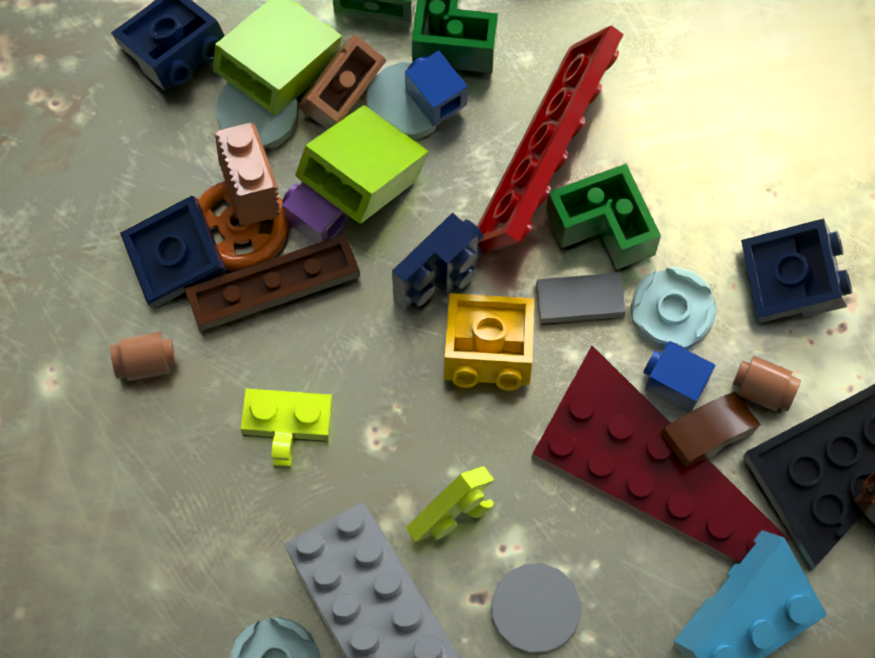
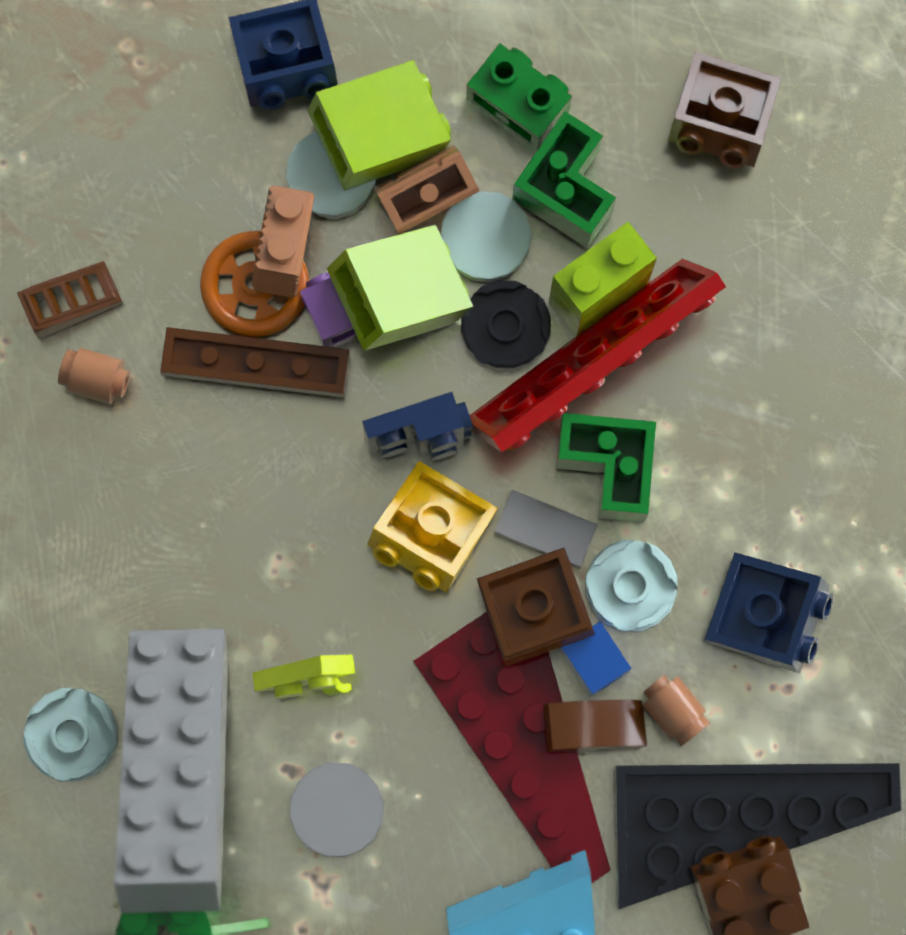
camera: 25 degrees right, 10 degrees up
dark blue plate [120,195,227,309] -> none
neon yellow plate [241,388,333,468] -> none
blue brick [405,50,468,127] -> none
none -> reddish brown slope [17,261,123,340]
none -> black tile [460,280,551,372]
none -> reddish brown plate [477,547,595,667]
none -> lime brick [548,221,657,337]

